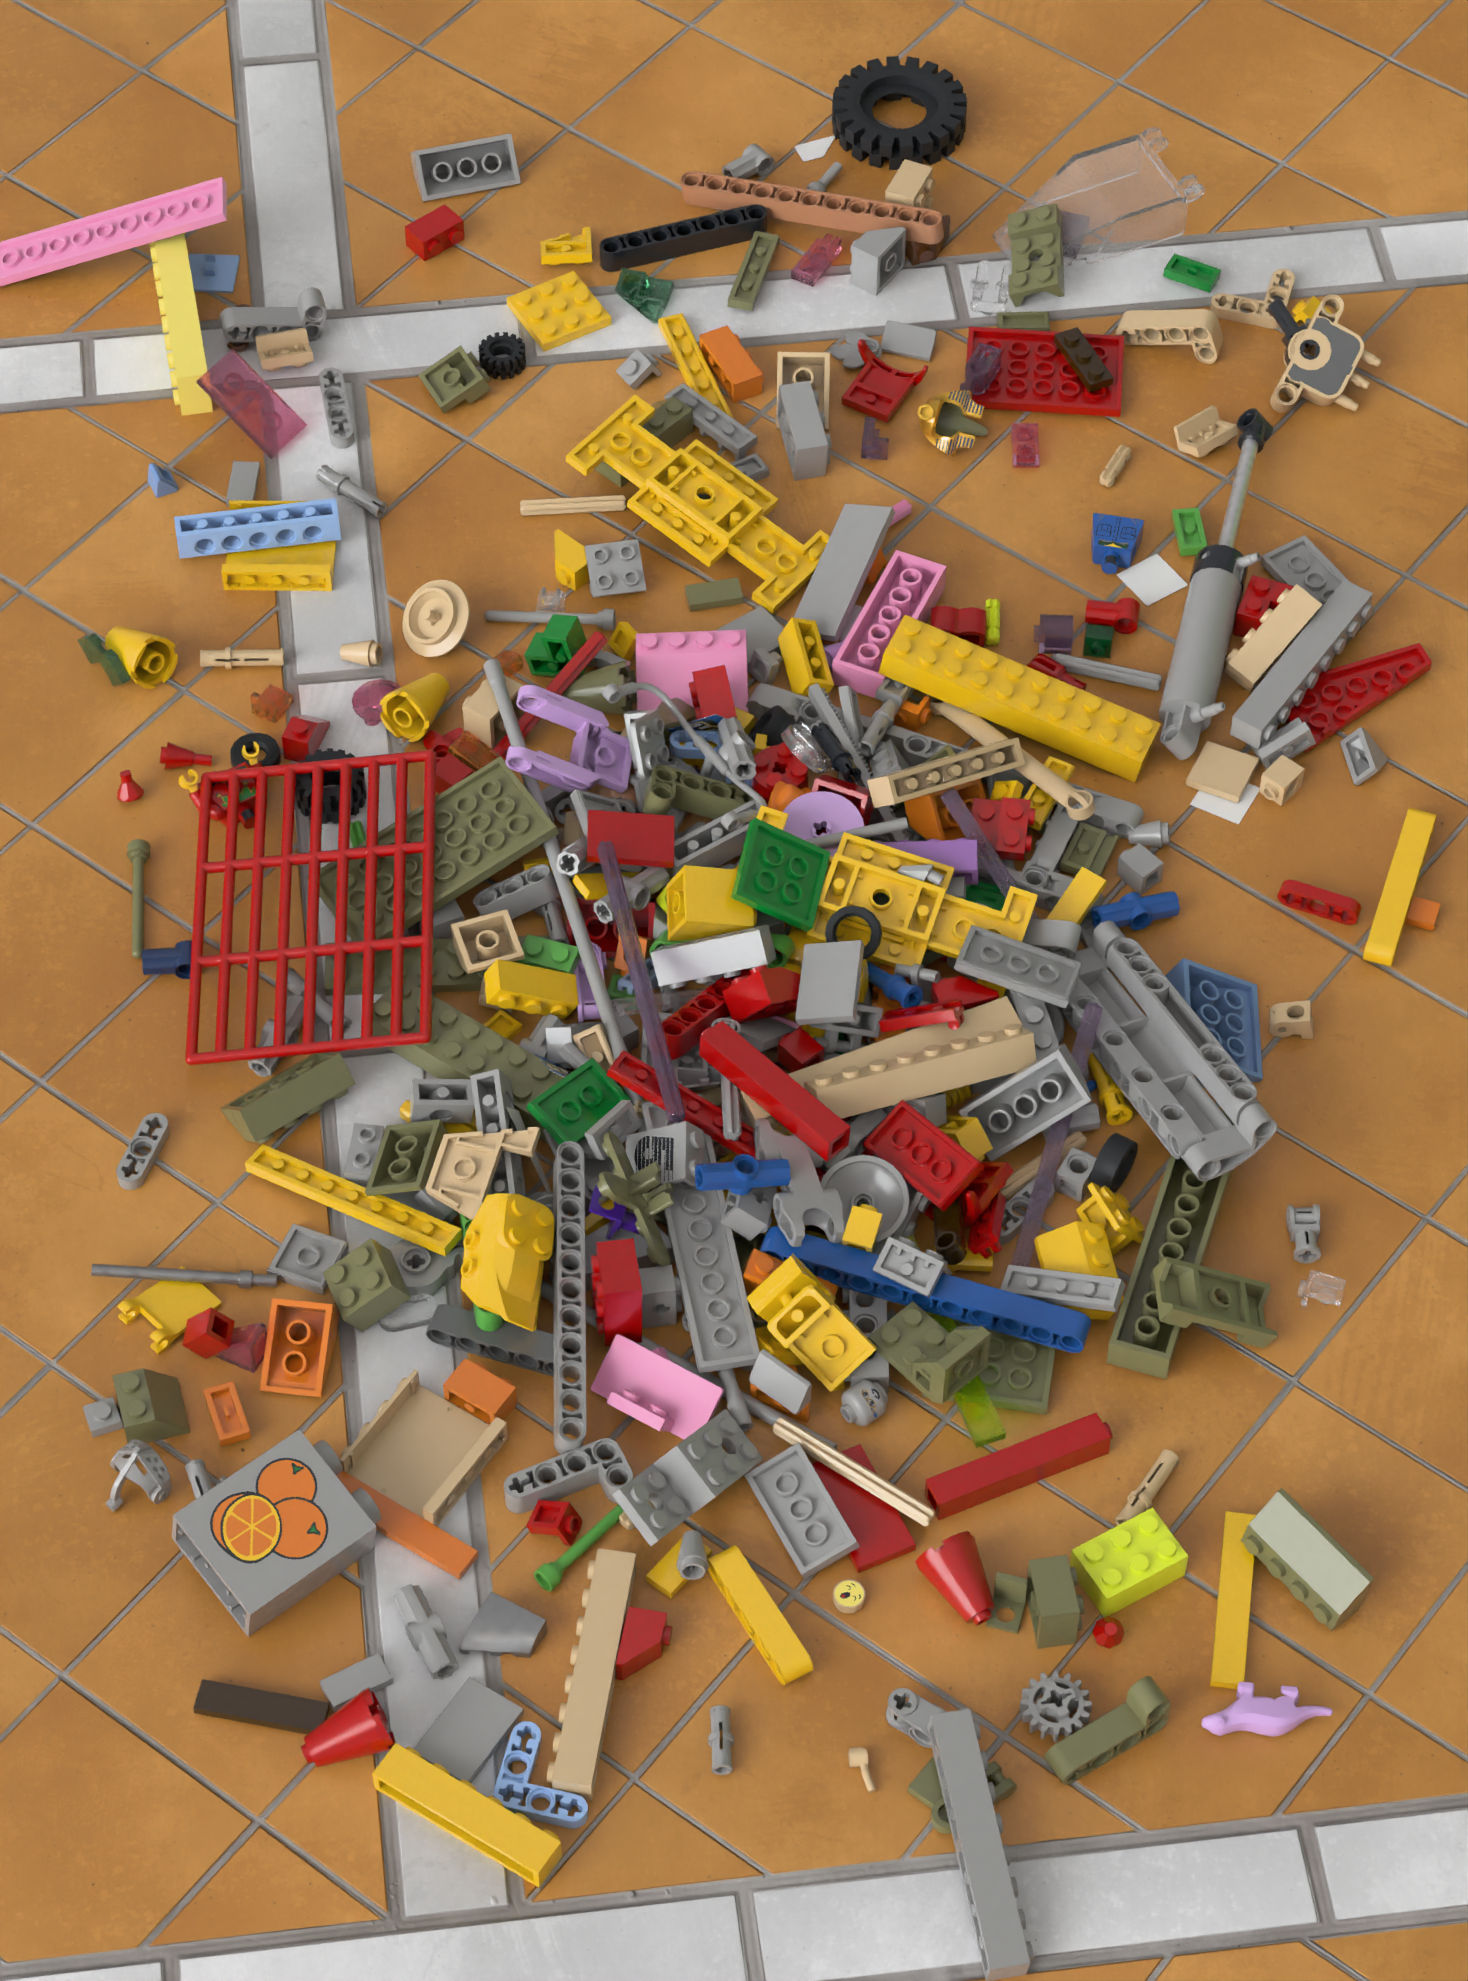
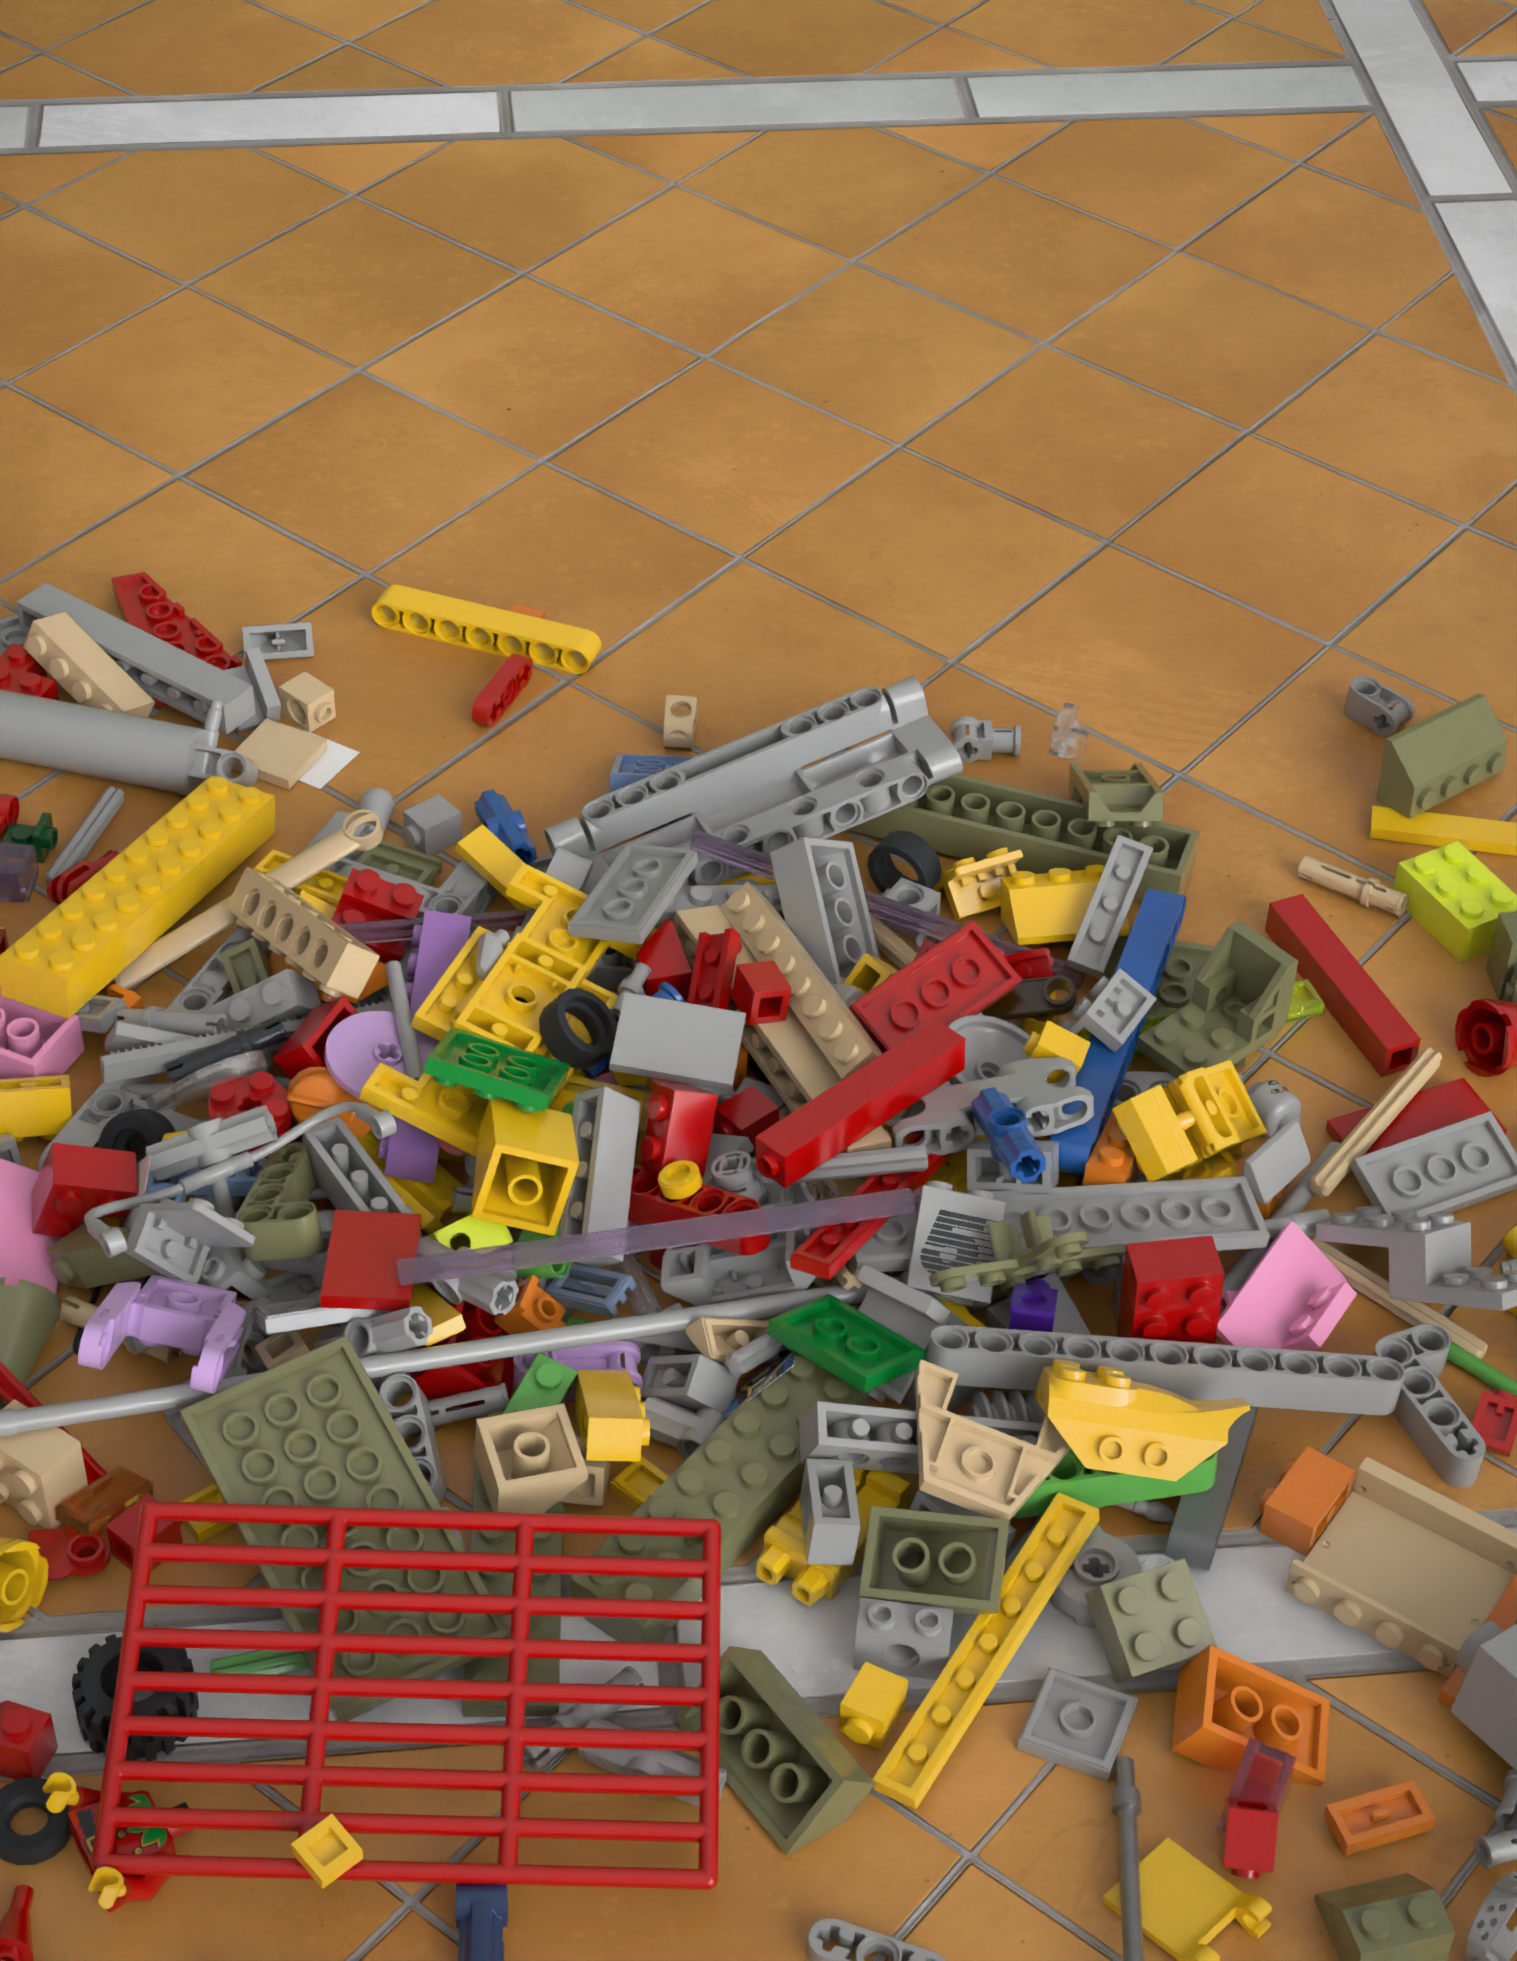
camera: 90 degrees left, 10 degrees down
none -> yellow plate [291,1814,363,1889]
none -> yellow tile [658,1160,703,1200]
none -> red brick [731,960,792,1025]
none -> yellow brick [838,1661,908,1750]
none -> light grey piece [1344,676,1415,737]

